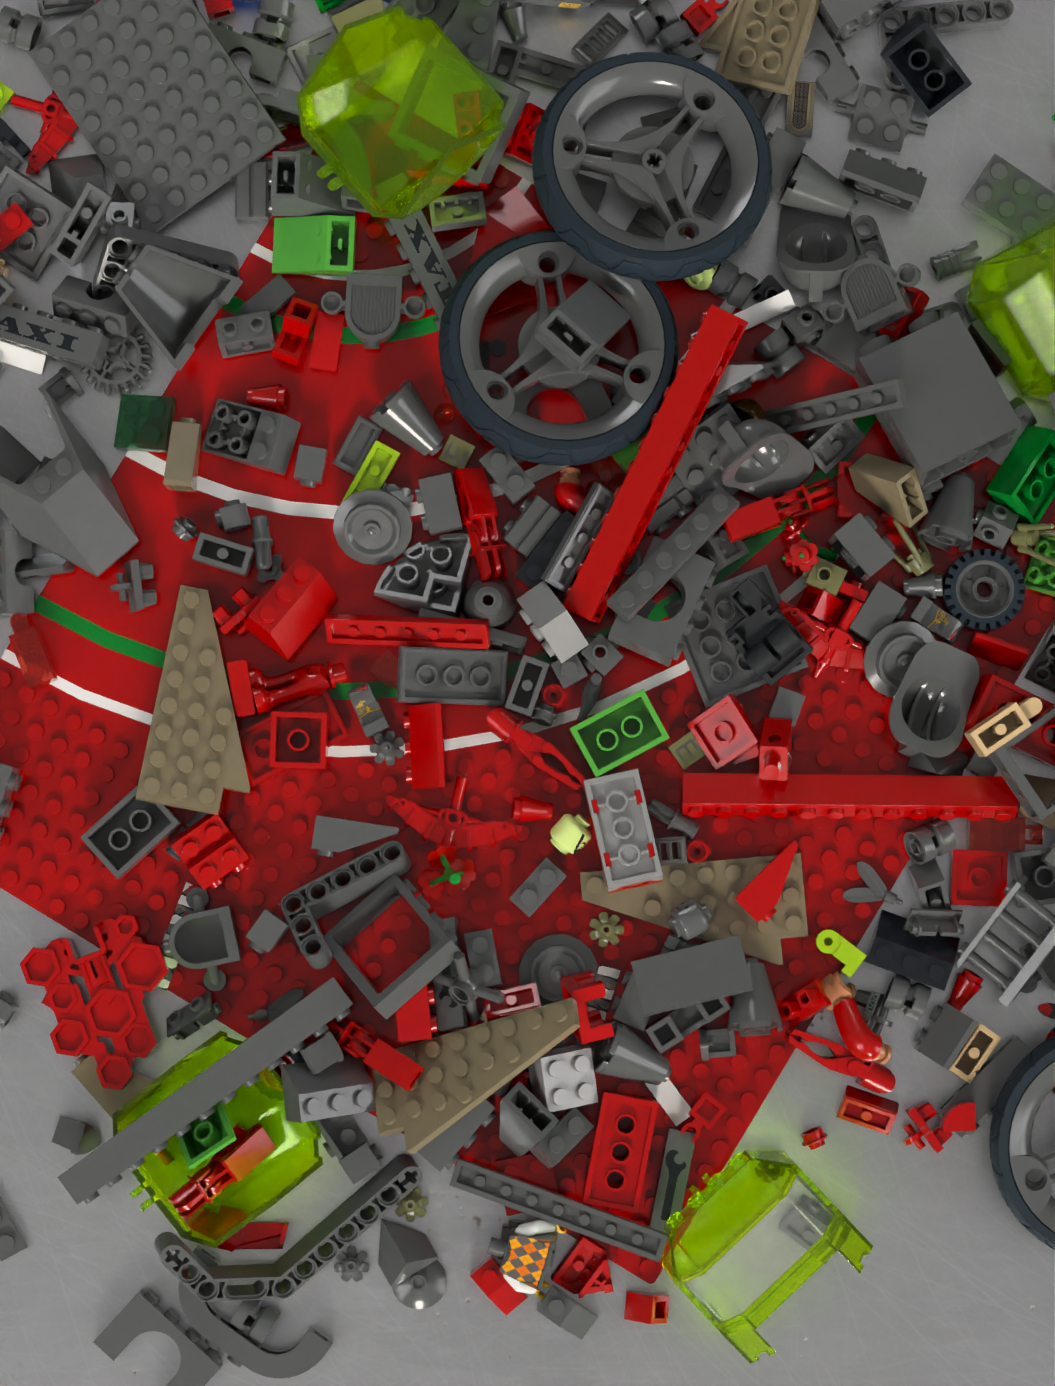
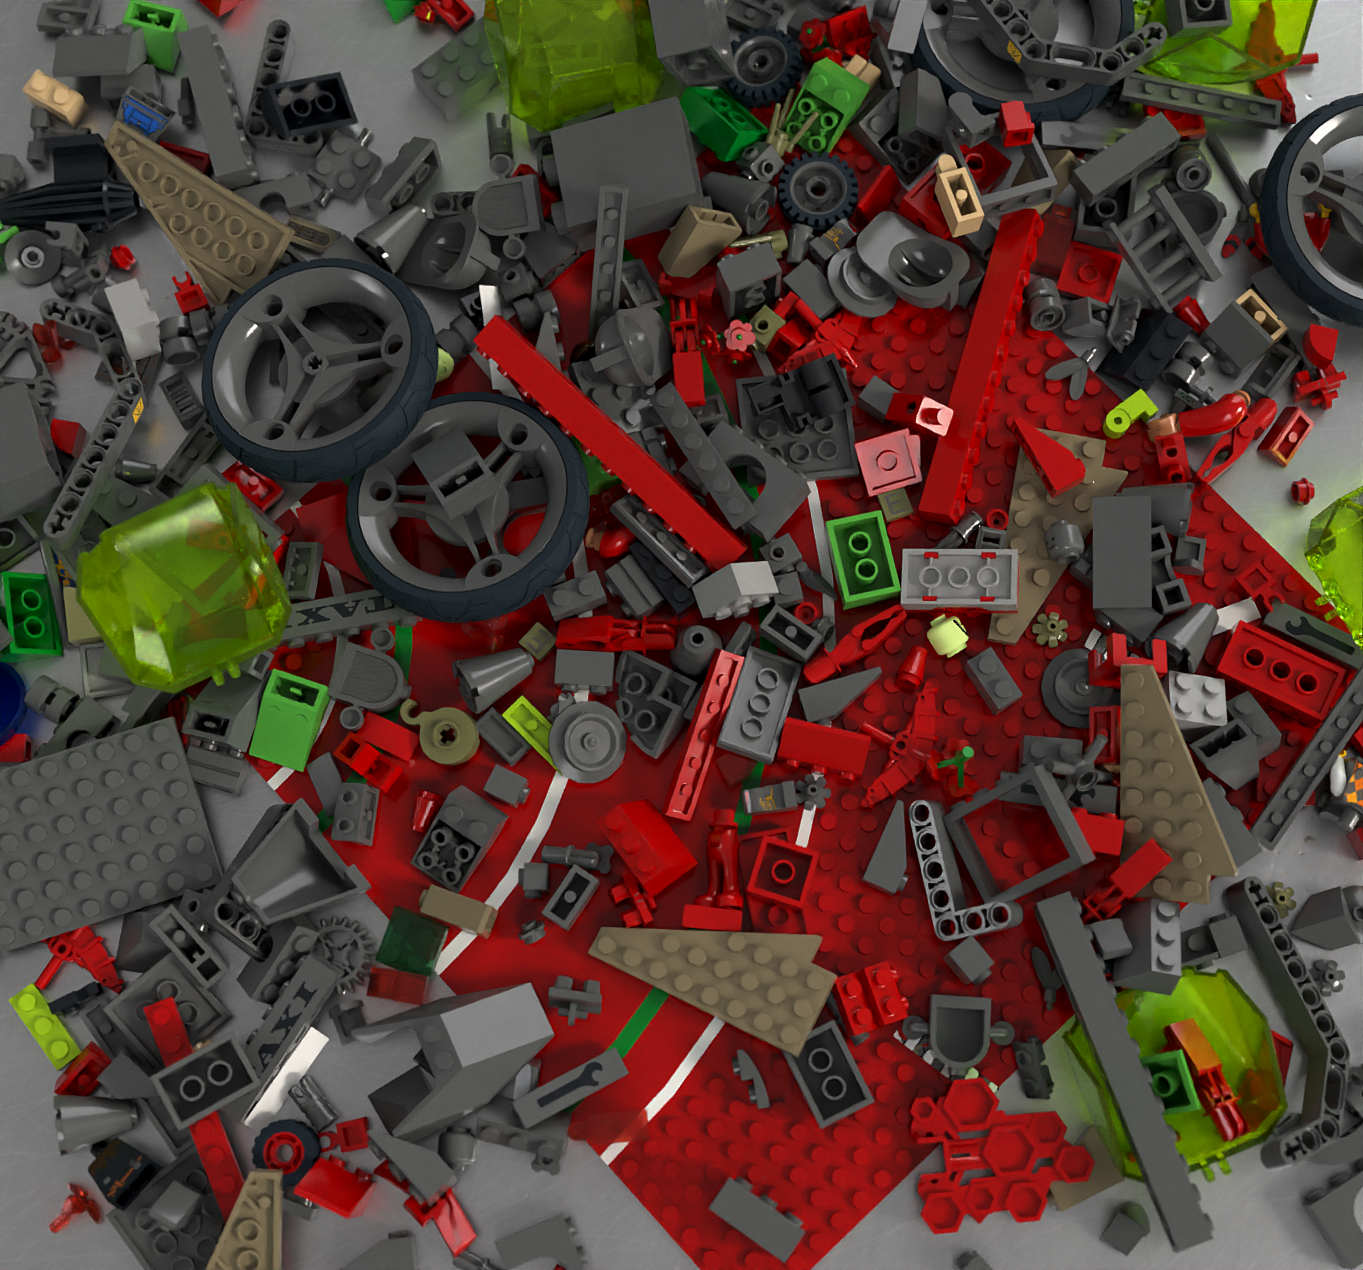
camera: 75 degrees left, 10 degrees down
none -> clear red brick [366,967,428,1006]
none -> olive piece [400,699,480,766]
none -> dark grey tile [510,1047,629,1130]
none -> dark grey slope [732,1050,770,1109]
none -> dark grey slope [797,667,882,726]
none -> dark grey hinge [1241,344,1302,402]

